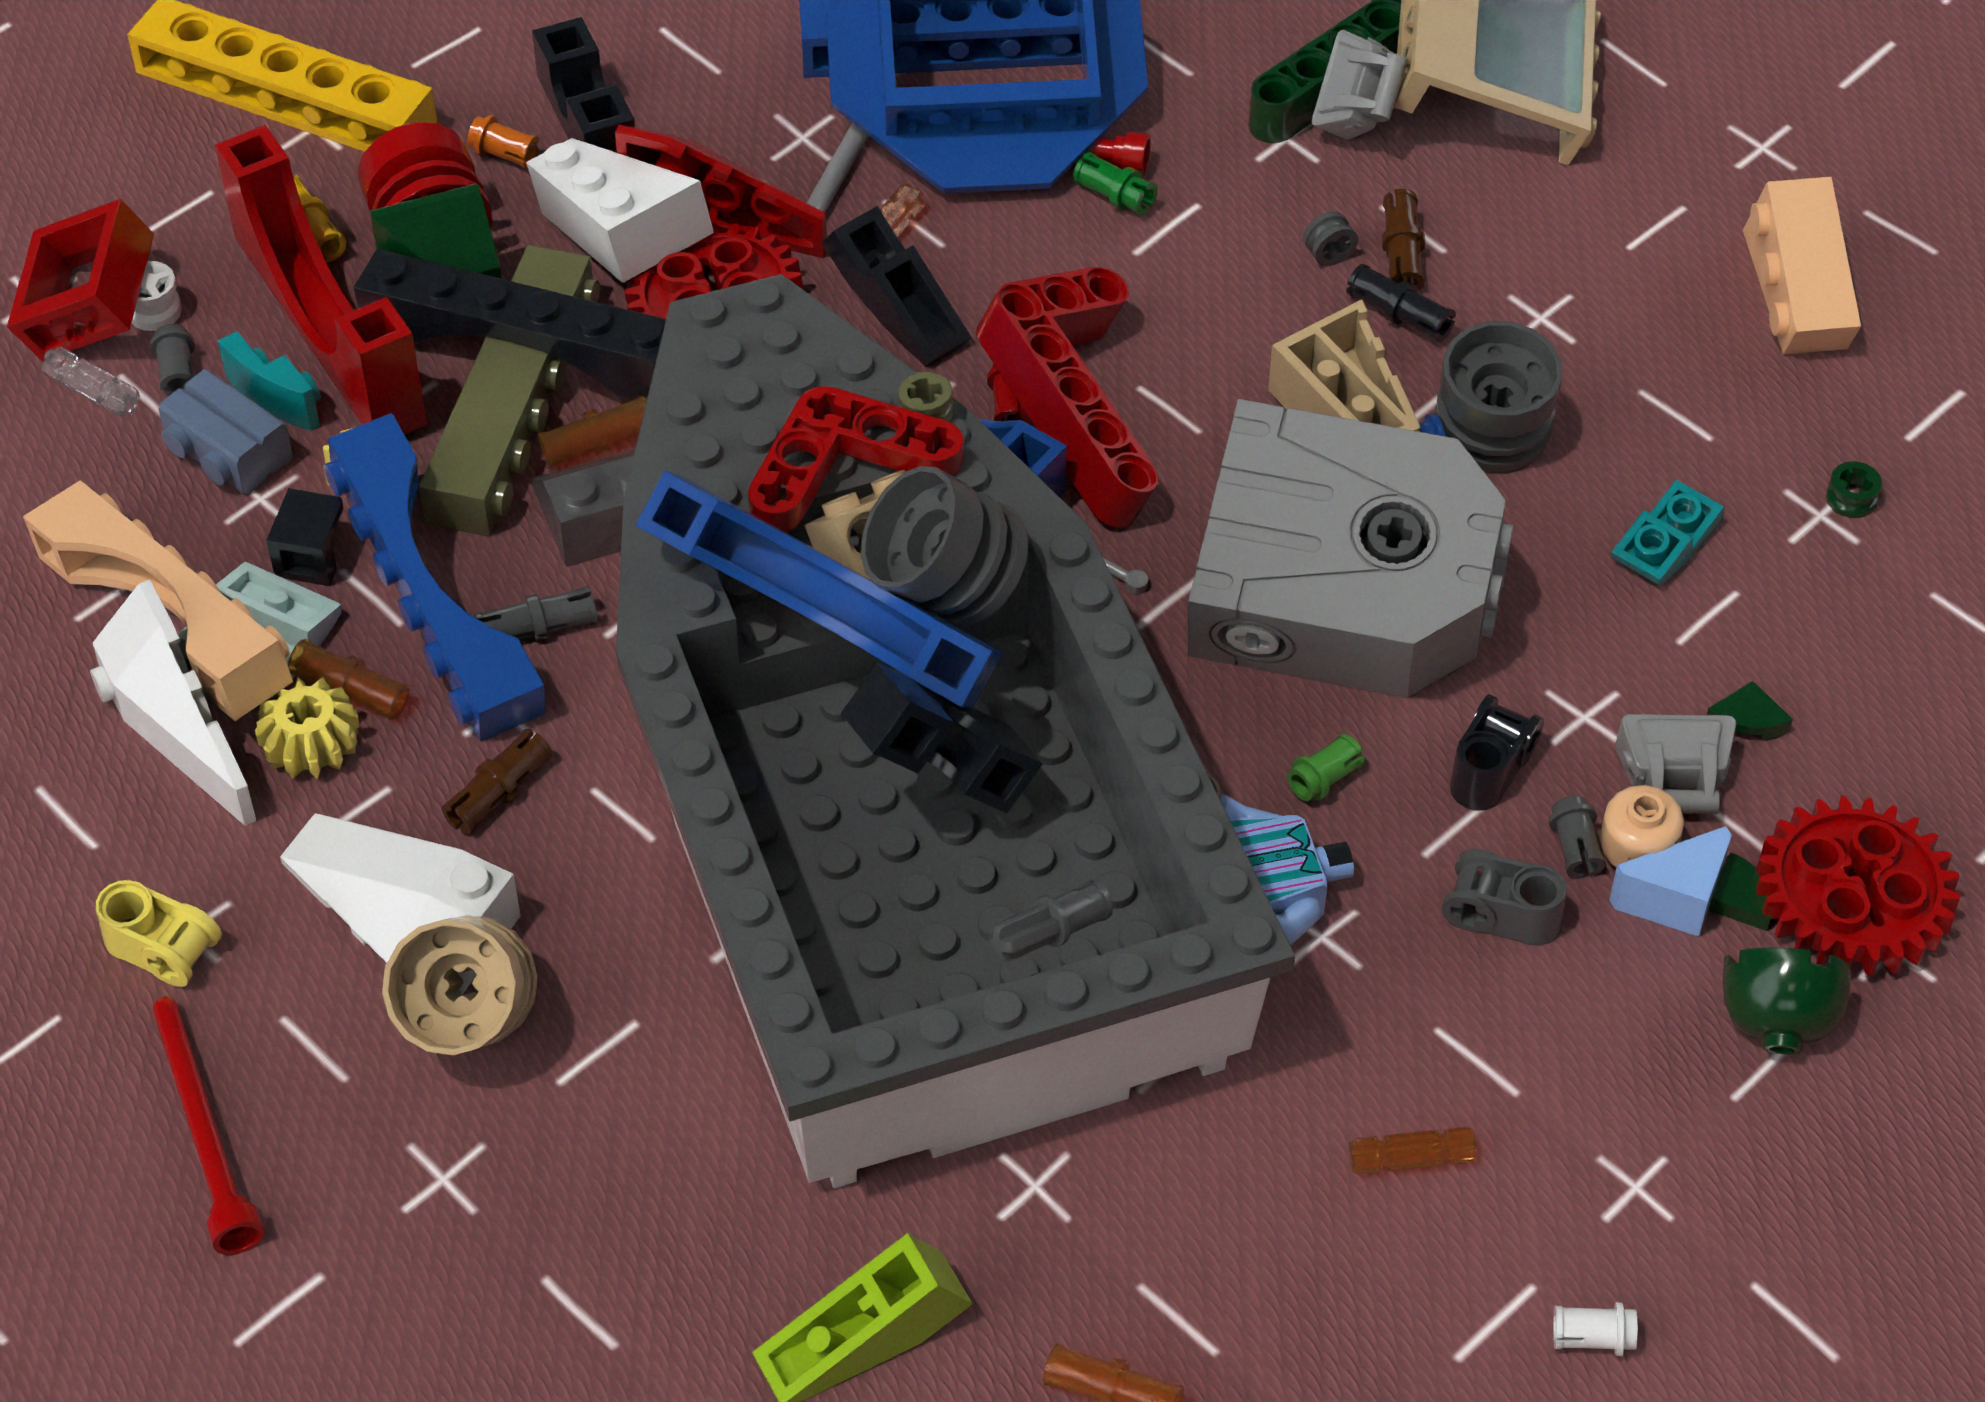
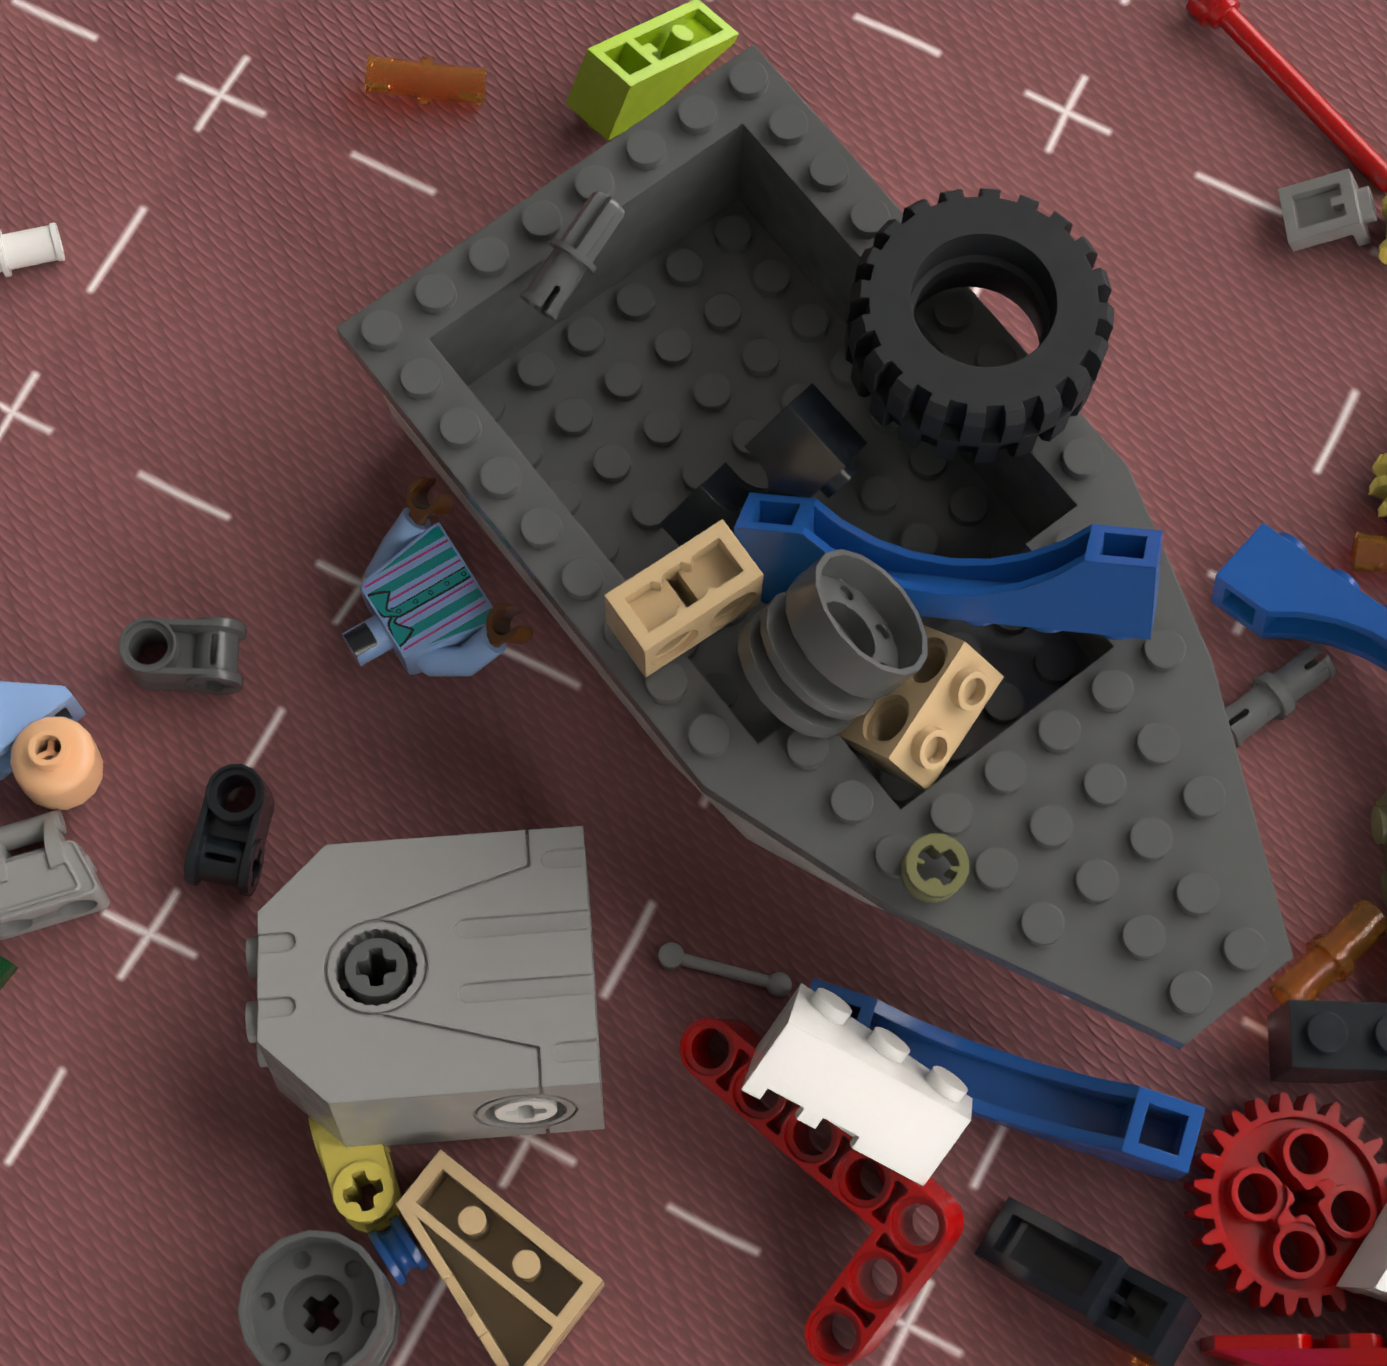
camera: 160 degrees right, 20 degrees up
white wedge [280,813,521,994] -> none
tan wheel [382,915,538,1055] -> none
reddish brown pin [441,729,552,835] -> none
flat silver slope [531,448,636,567] -> none
red beam [748,386,964,532] -> none
bright green pin [1287,734,1365,801] -> none
clear orange axle [1349,1126,1477,1174] -> none
dark grey pin [1548,796,1606,879] -> none
teal slope [1611,480,1724,585] -> none
none -> tan brick [604,519,764,678]
none -> white wedge [741,983,973,1186]
none -> black tyre [844,188,1114,463]
none -> light grey bracket [1278,168,1377,252]

